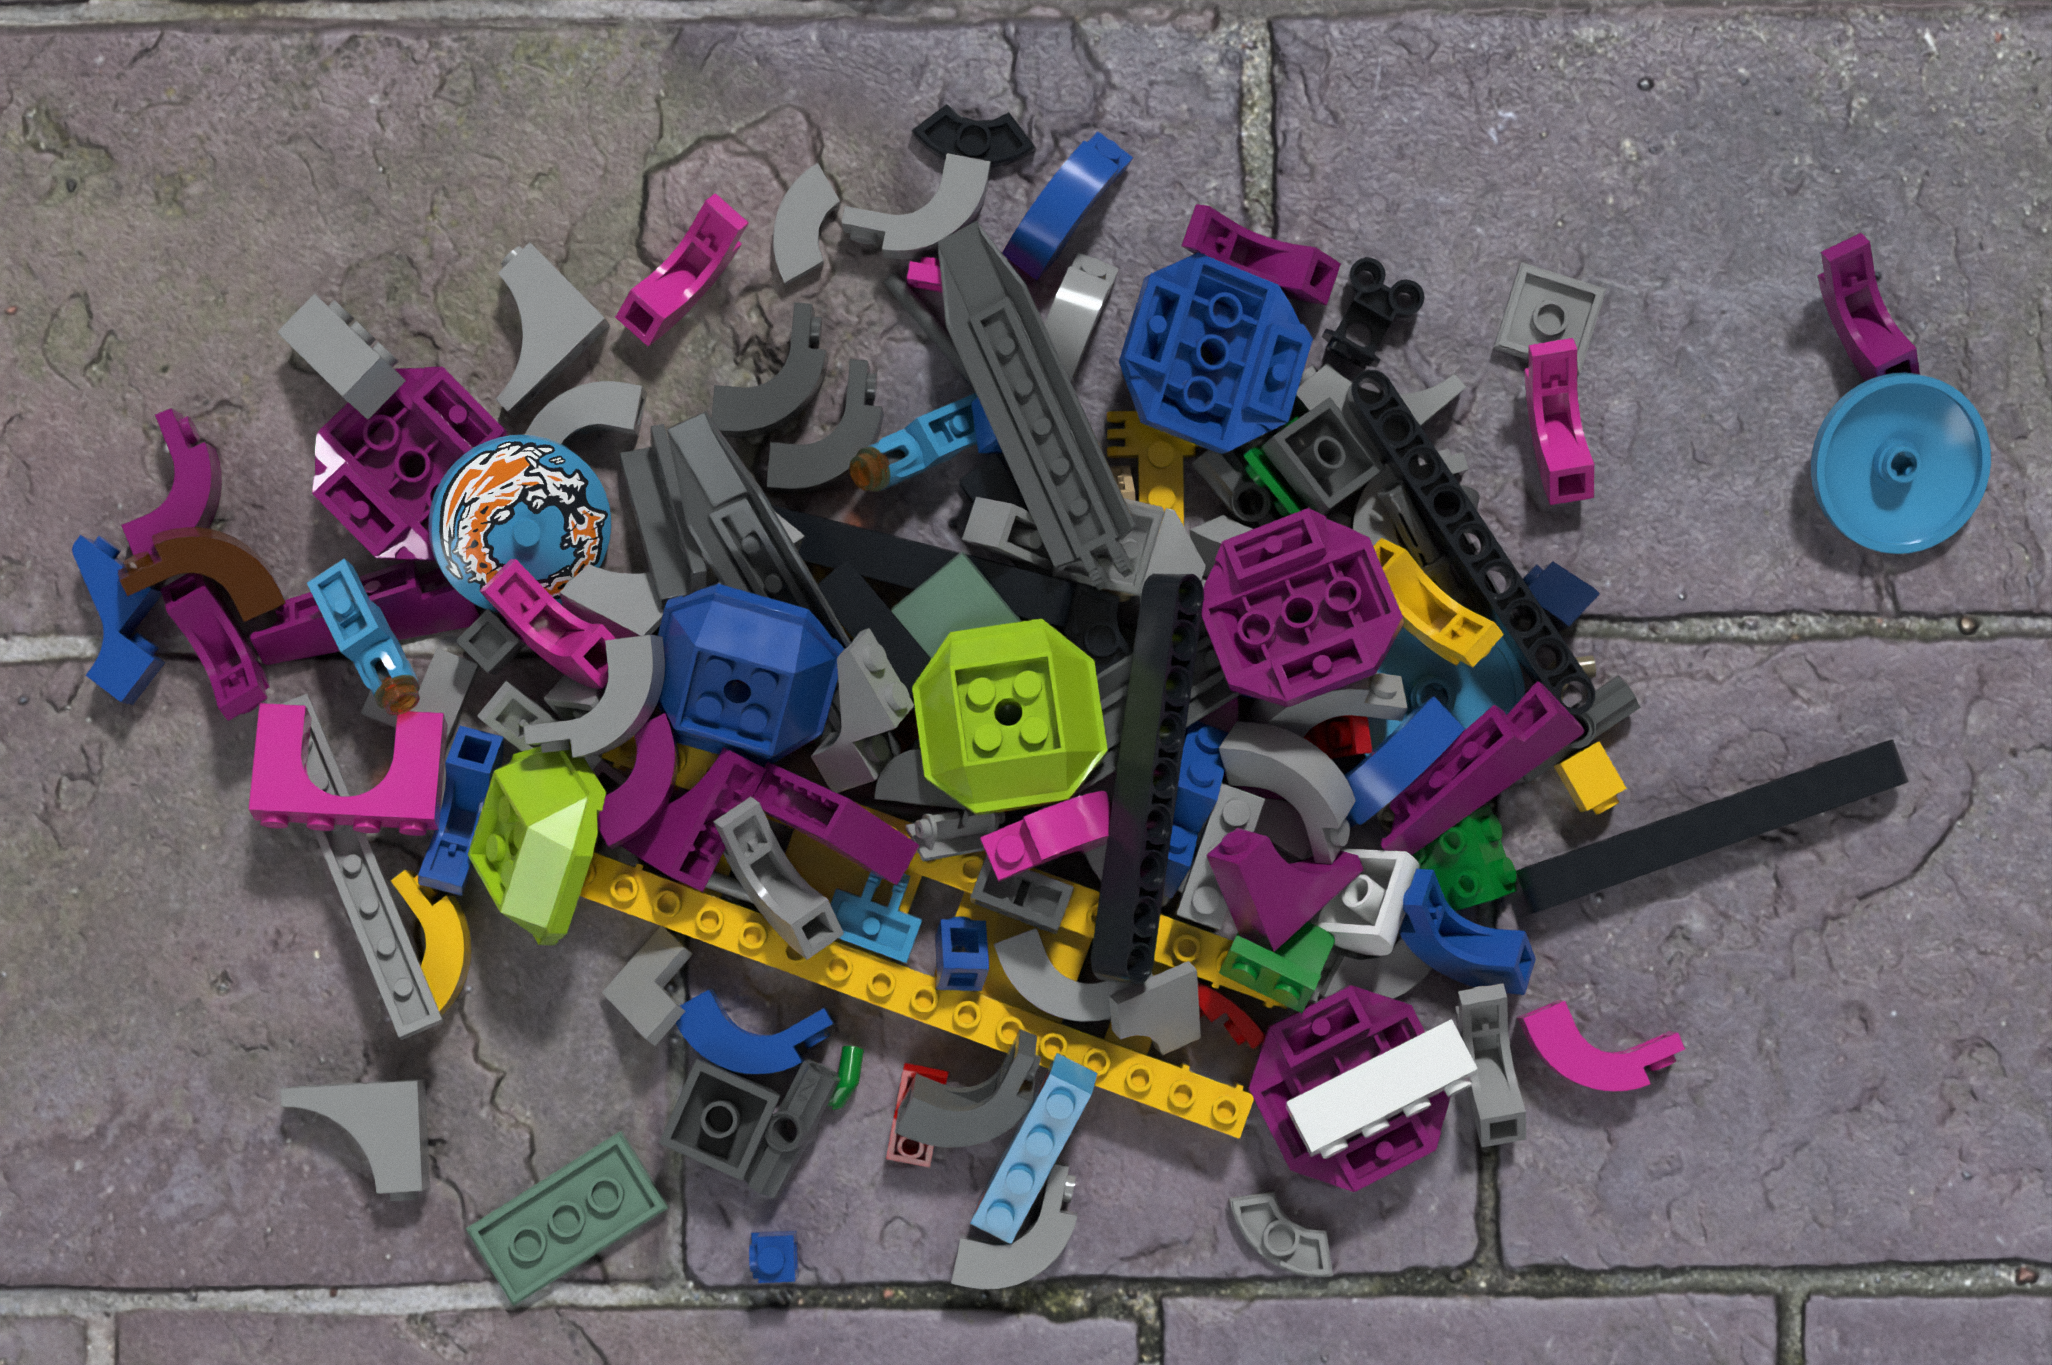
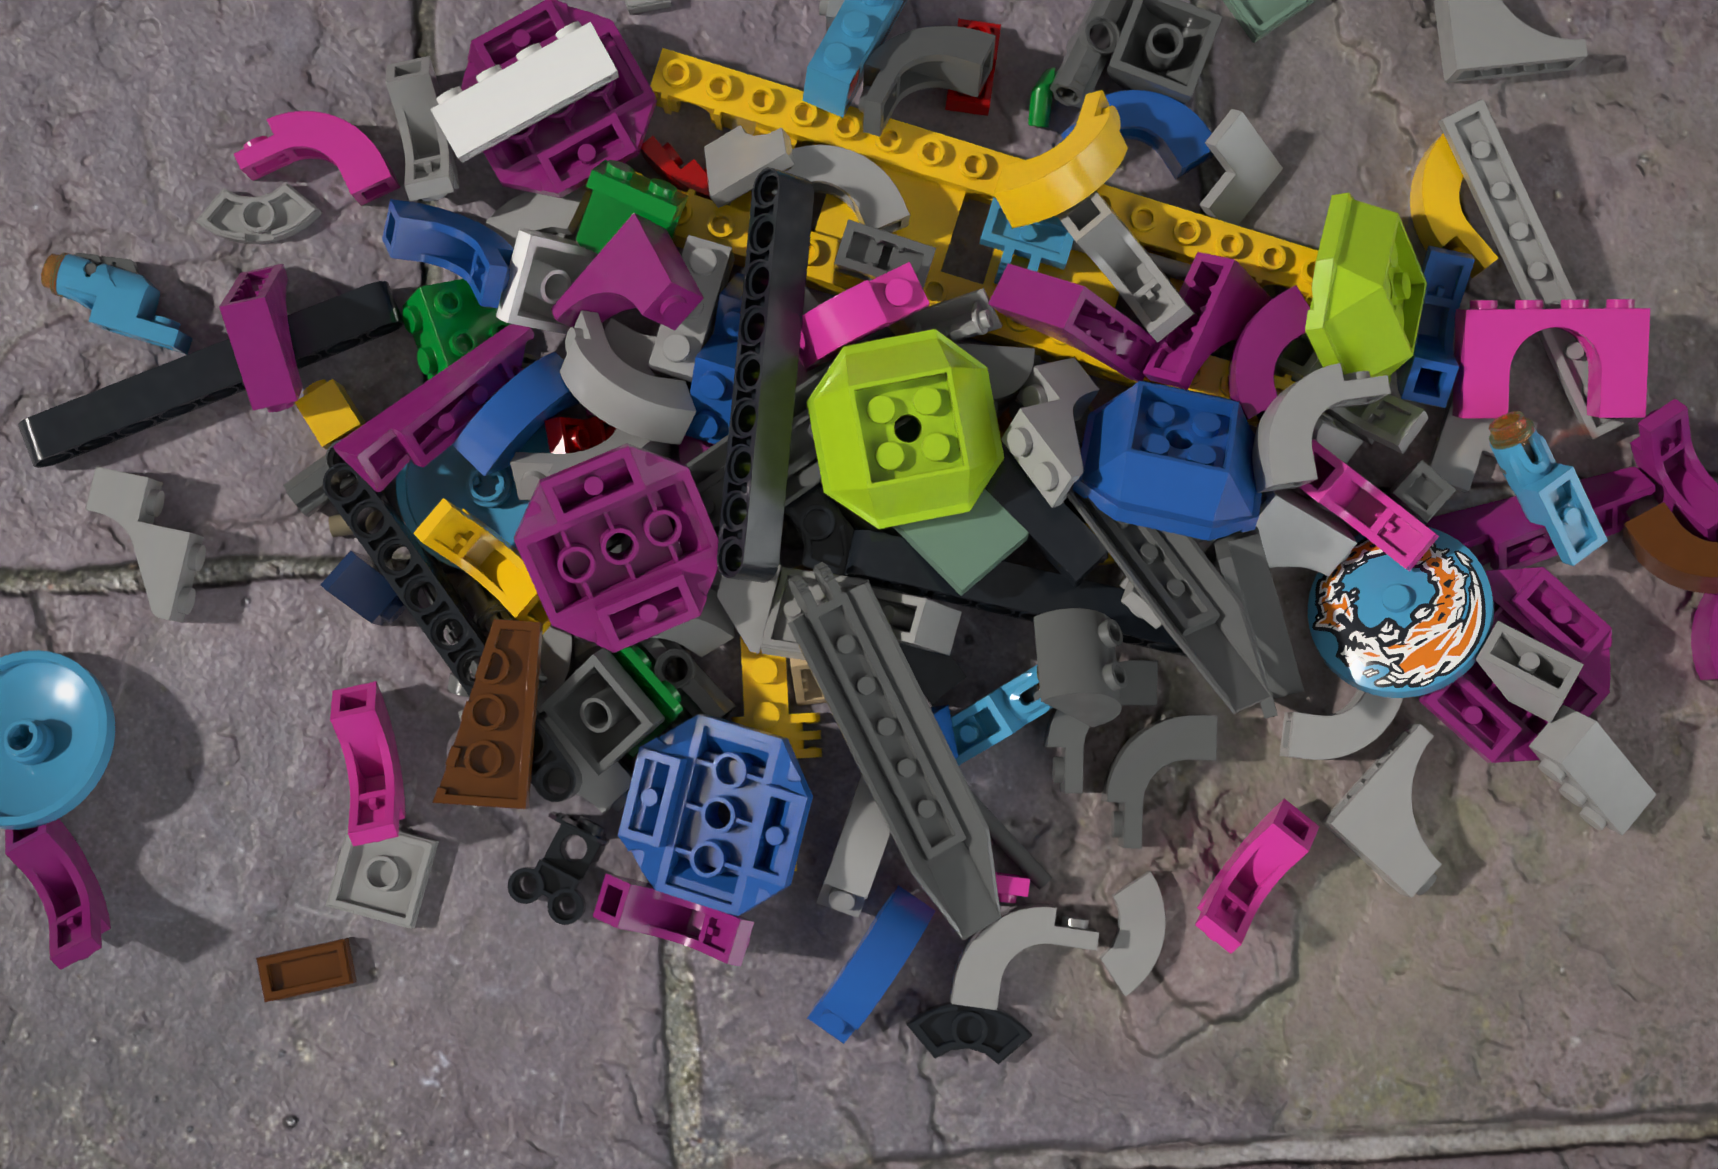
camera: 170 degrees right, 0 degrees up
blue brick [935,916,989,991] -> none
none -> dark azure plate [41,252,193,355]
none -> light grey arch [85,466,206,623]
none -> light grey tile [196,182,323,244]
none -> magenta arch [219,264,303,412]
none -> reddish brown tile [256,938,357,1002]
none -> reddish brown wing [432,619,543,809]
none -> yellow arch [994,90,1128,229]
none -> dark grey brick [1034,608,1127,727]
none -> light grey slope [1476,621,1584,723]

